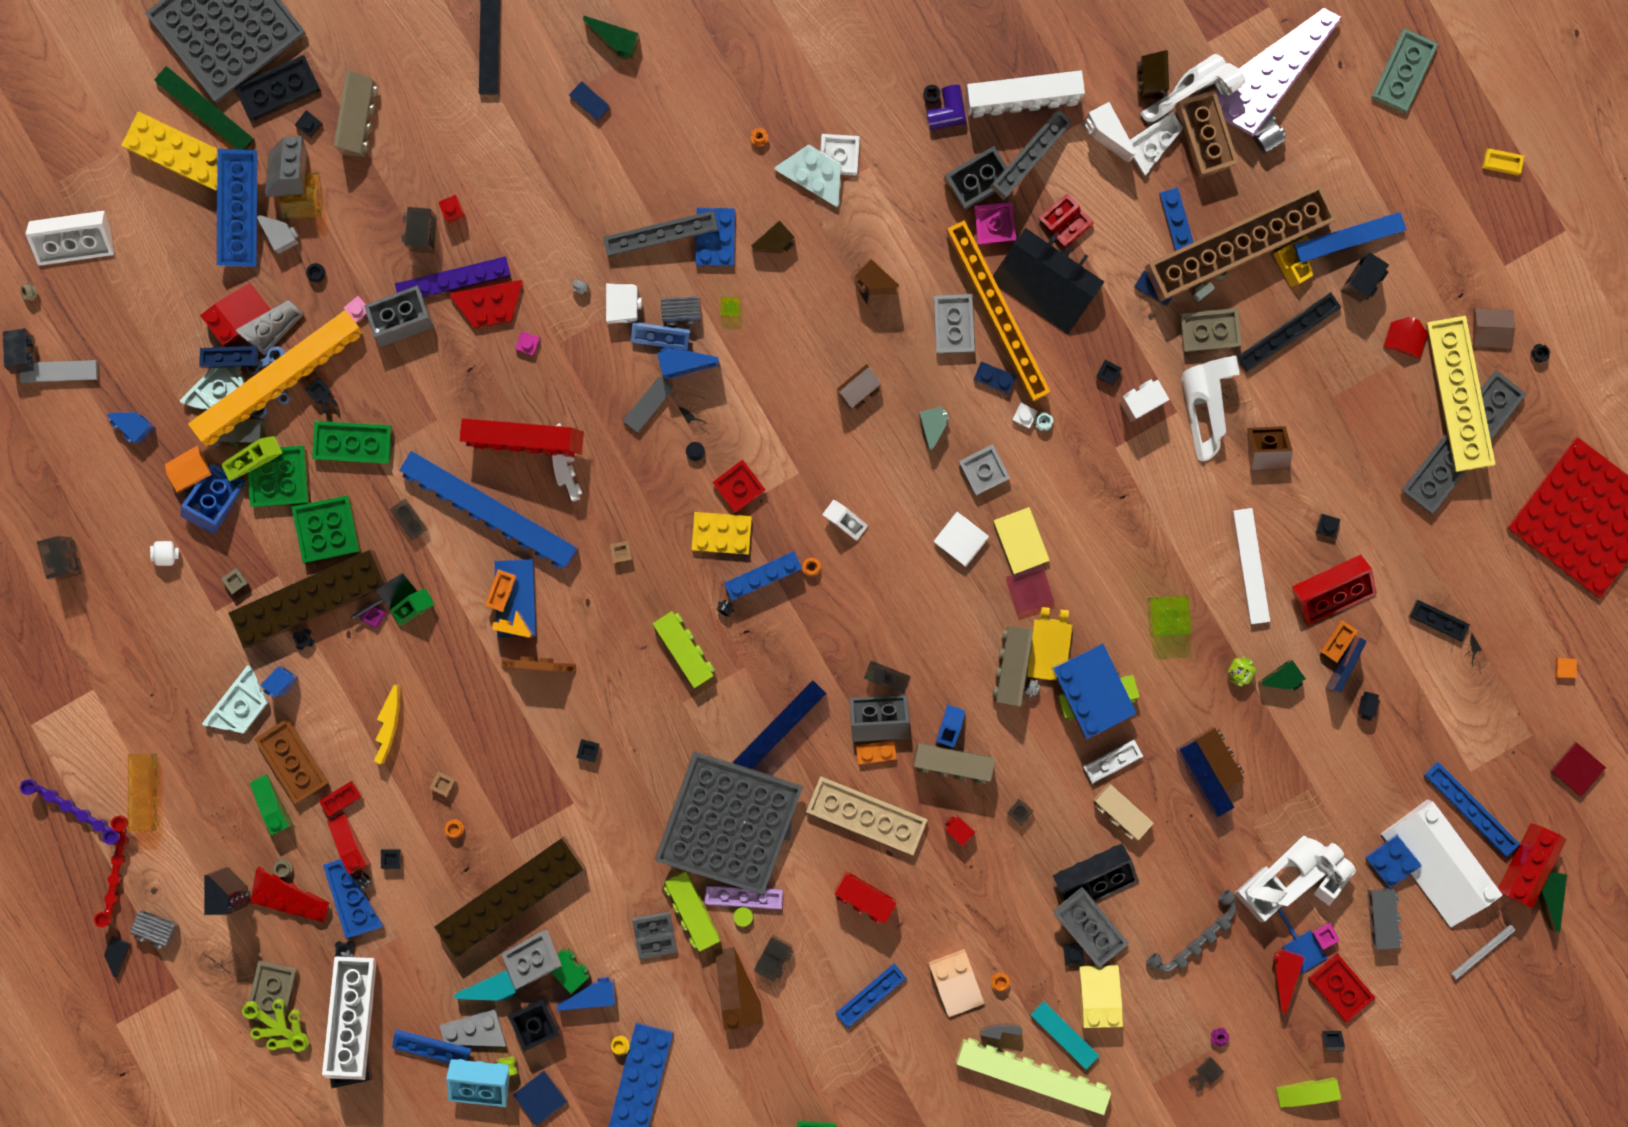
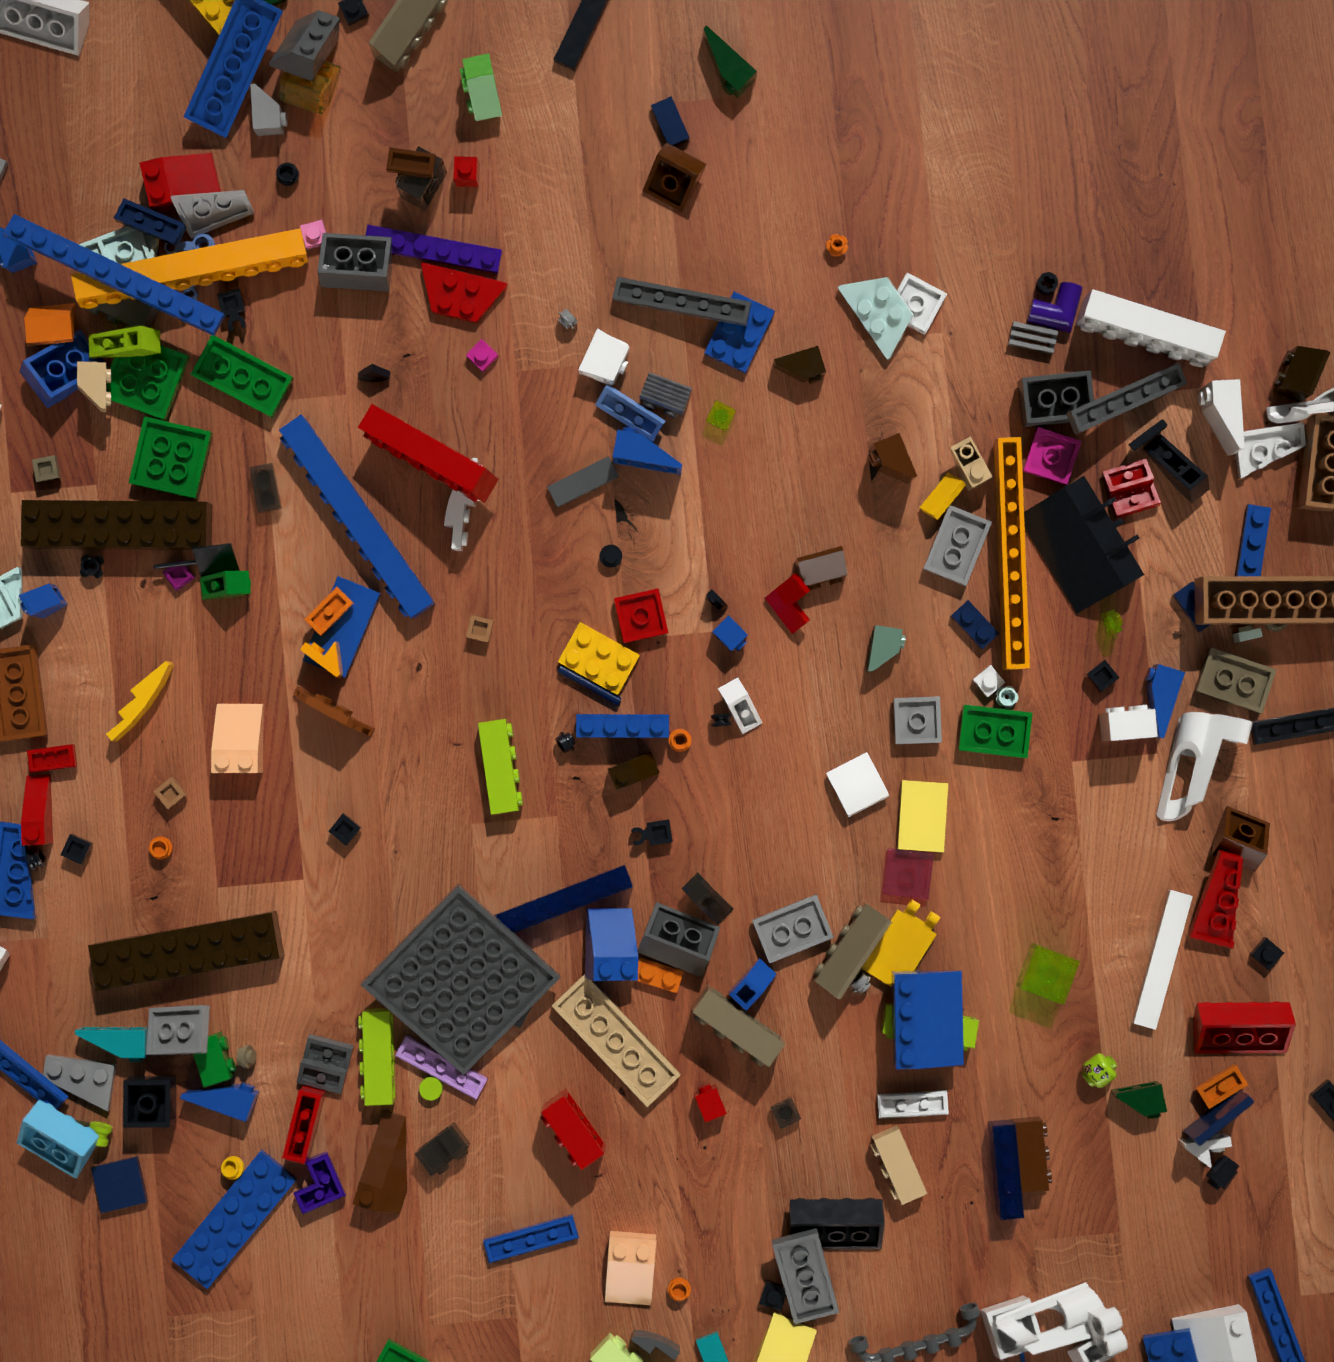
camera: 25 degrees right, 0 degrees up
none -> blue plate [3,214,225,336]
none -> tan slope [77,361,111,412]
none -> light nougat slope [211,704,264,773]
none -> dark tan plate [237,1045,256,1069]
none -> red brick [282,1085,326,1164]
none -> dark purple brick [293,1151,346,1214]
none -> black tile [358,364,390,382]
none -> reddish brown tile [386,147,436,179]
none -> bright green brick [460,53,502,121]
none -> dark blue bar [557,665,622,706]
none -> blue slope [585,908,638,981]
none -> dark brown slope [608,752,660,790]
none -> black plate [631,819,673,846]
none -> reddish brown slope [642,143,706,212]
none -> black tile [706,589,728,612]
none -> black bush [711,713,732,727]
none -> blue brick [712,615,748,652]
none -> light grey plate [752,894,834,964]
none -> red tile [765,573,810,634]
none -> yellow tile [919,473,966,520]
none -> tan slope [950,436,993,491]
none -> green plate [958,705,1033,758]
none -> light grey tile [1008,321,1058,355]
none -> clear neon green plate [1101,609,1123,635]
none -> black tile [1128,419,1167,451]
none -> black slope [1143,434,1210,503]
none -> blue slope [1145,664,1185,739]
none -> white slope [1179,1133,1232,1168]
none -> red wing [1188,850,1243,949]

